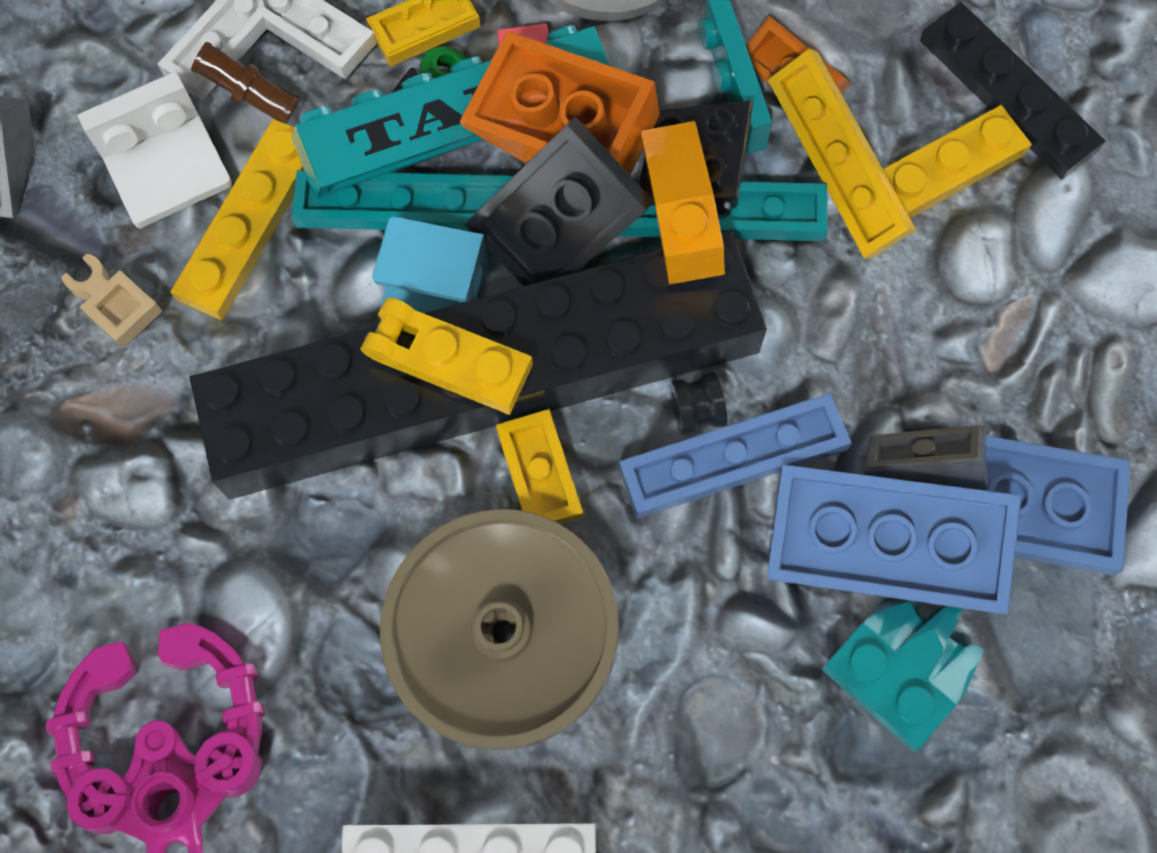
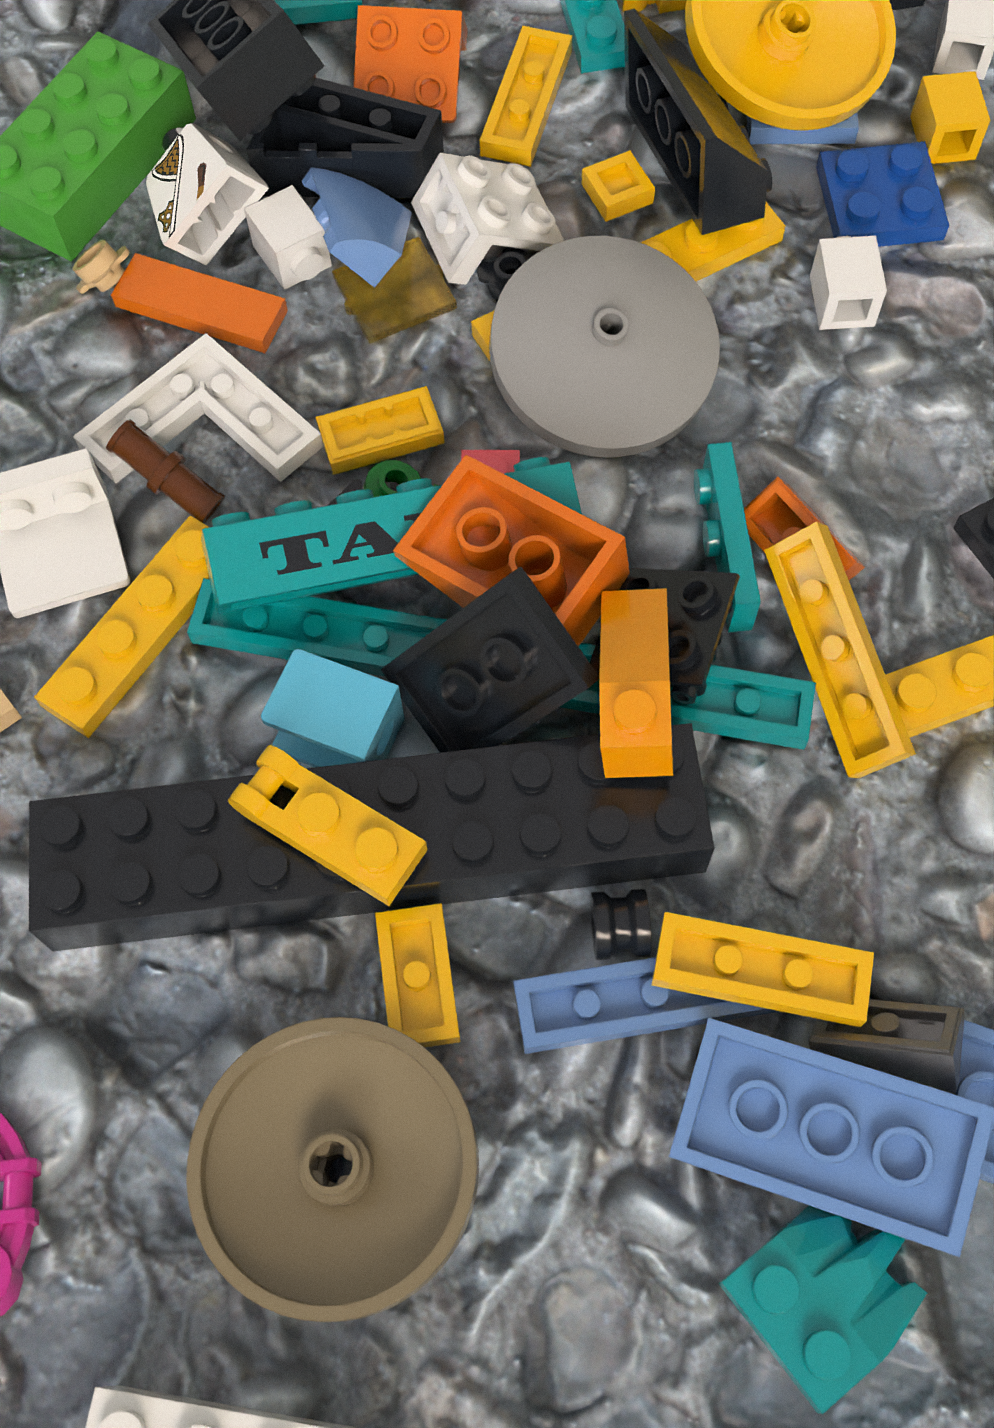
camera: 10 degrees right, 5 degrees down
none -> yellow plate [651,912,874,1028]

